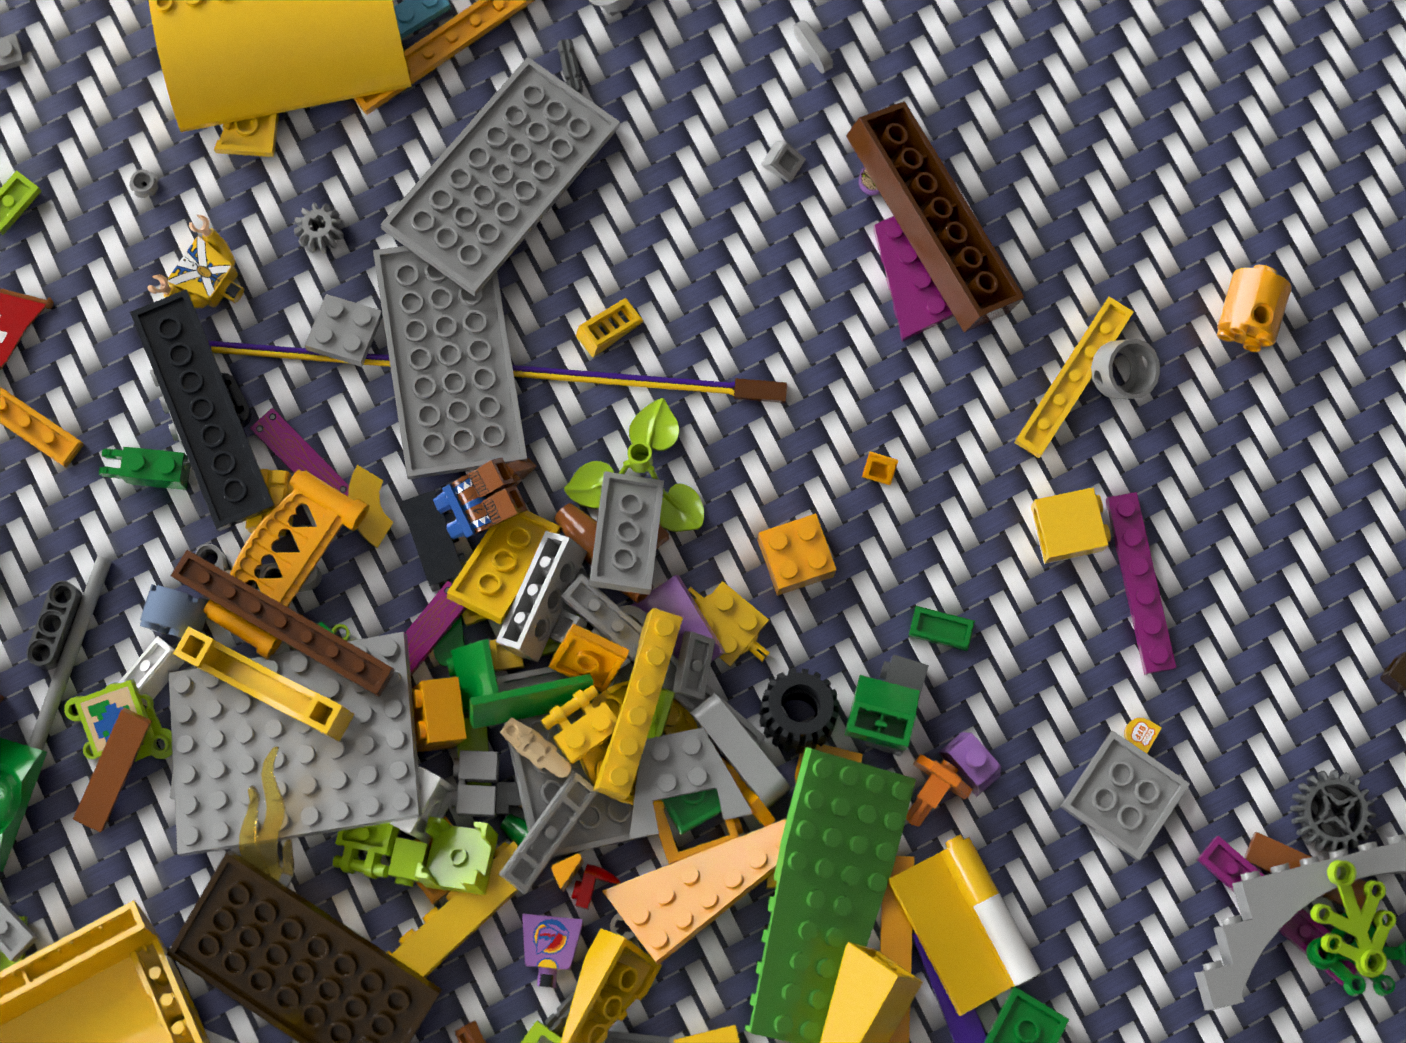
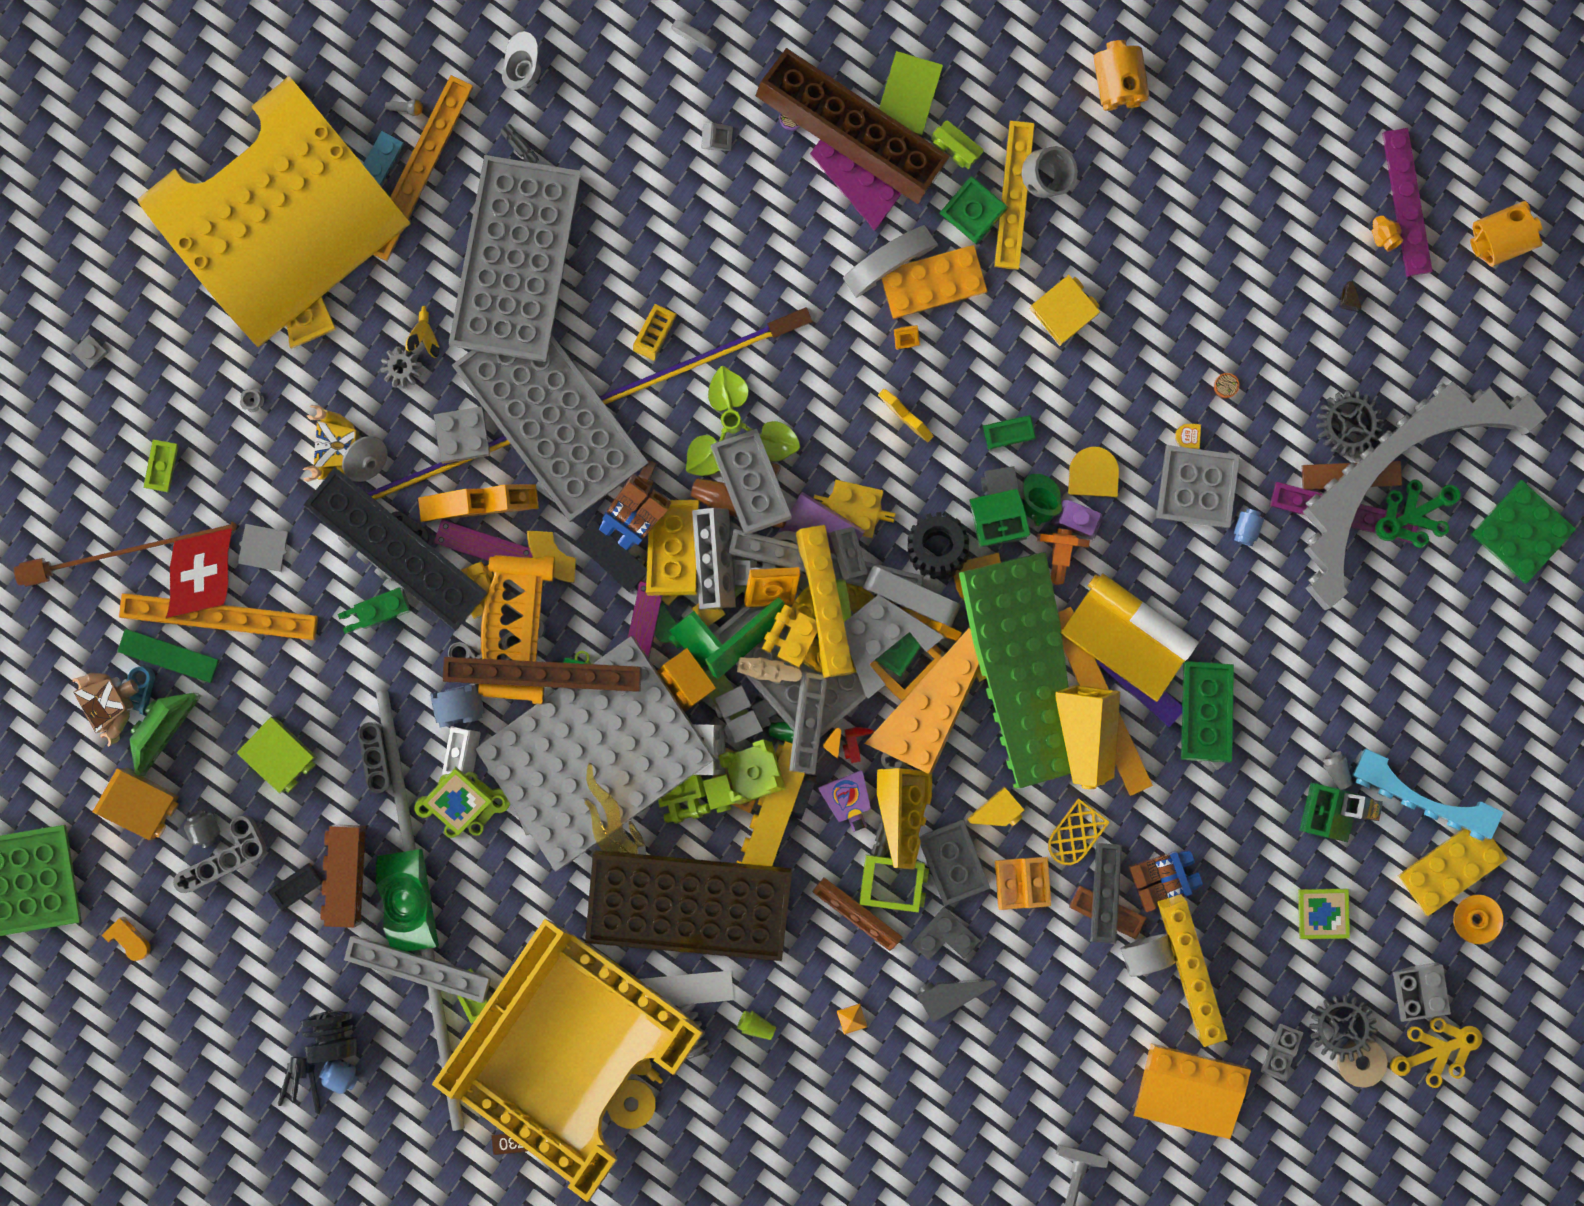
camera: 30 degrees left, 10 degrees up
dark orange tile [73,708,152,833] -> none
yellow arch [173,626,355,742] -> none
light orange brick [757,513,836,596] -> none
magenta plate [1106,492,1176,675] -> none
lime plant [1311,860,1396,978] -> none
none -> light grey piece [238,524,288,572]
none -> light grey dish [342,436,387,482]
none -> yellow piece [406,306,439,358]
none -> light orange slope [418,484,539,522]
none -> black beam [790,773,817,820]
none -> light grey slope [843,225,938,298]
none -> yellow tile [878,389,934,443]
none -> lime tile [879,51,943,136]
none -> light orange plate [881,245,987,319]
none -> lime bracket [931,121,984,170]
none -> green tile [940,176,1009,245]
none -> green piece [1023,474,1062,527]
none -> yellow tile [1068,447,1119,497]
none -> tile [1214,373,1239,398]
none -> medium blue brick [1233,508,1264,547]

